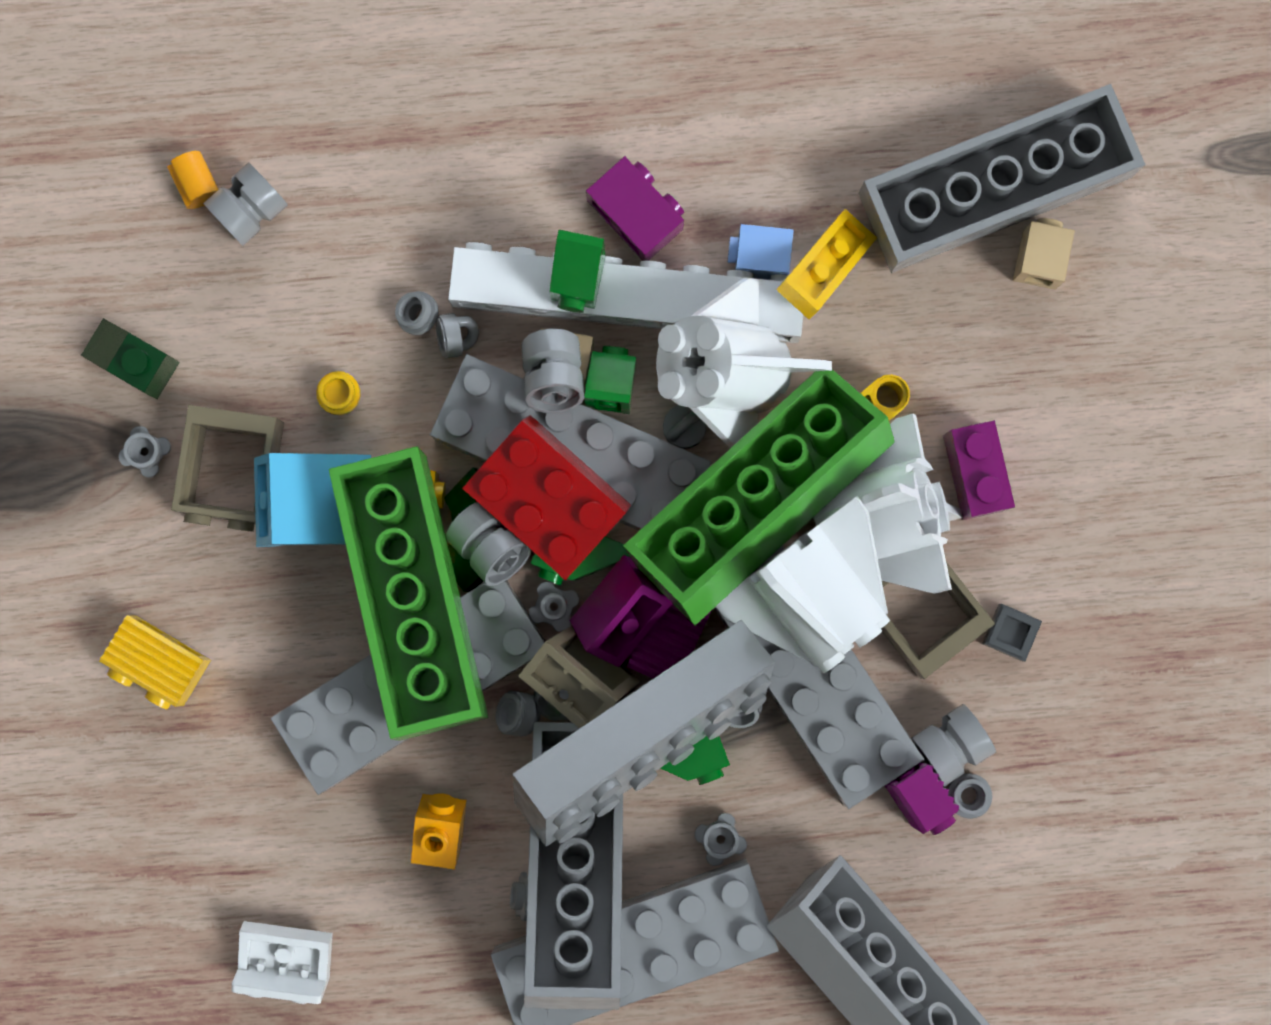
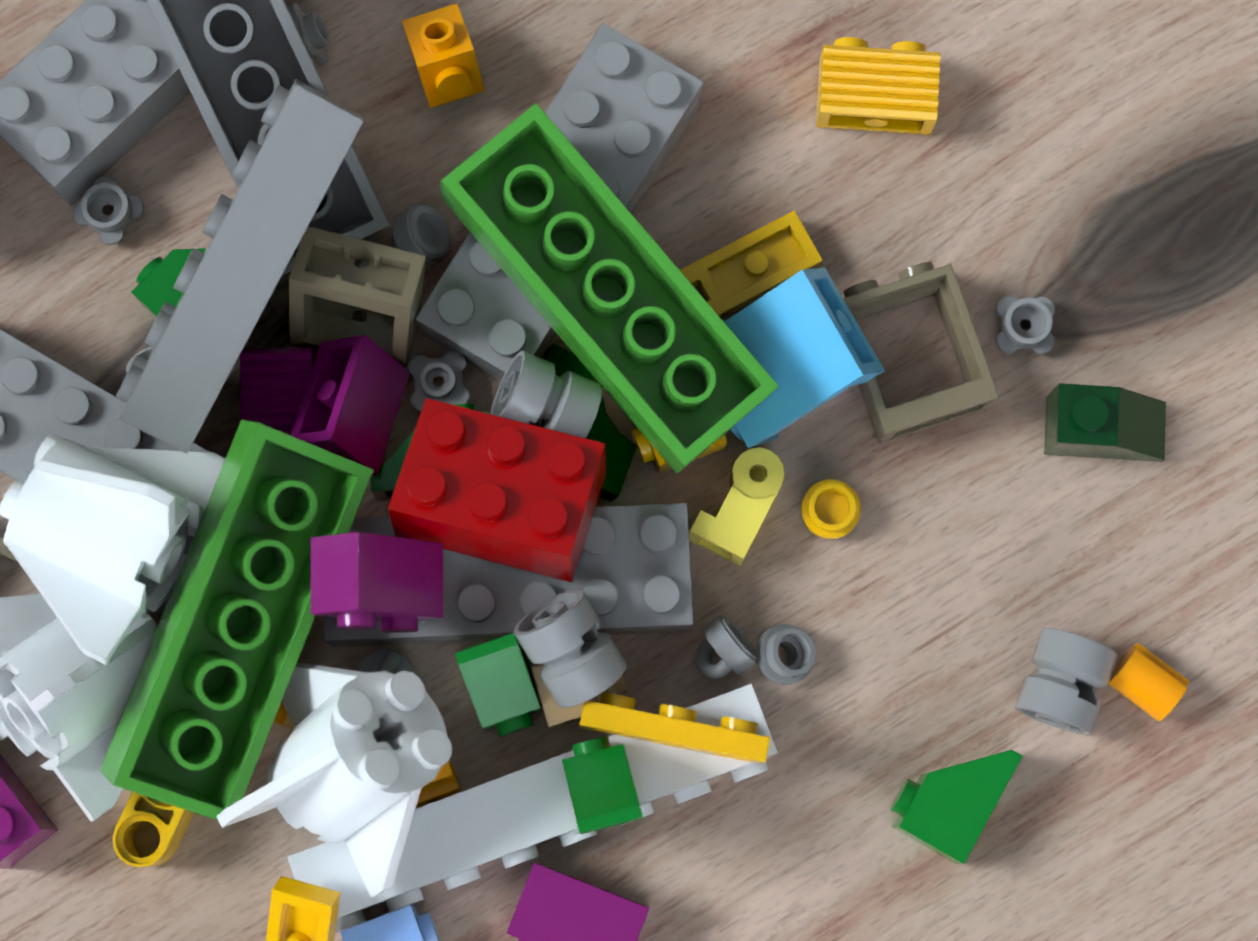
camera: 150 degrees right, 5 degrees down
none -> magenta brick [311,532,444,633]
none -> yellow plate [579,692,770,764]
none -> yellow plate [680,210,823,318]
none -> light yellow leg [689,447,785,566]
none -> green slope [890,750,1023,864]

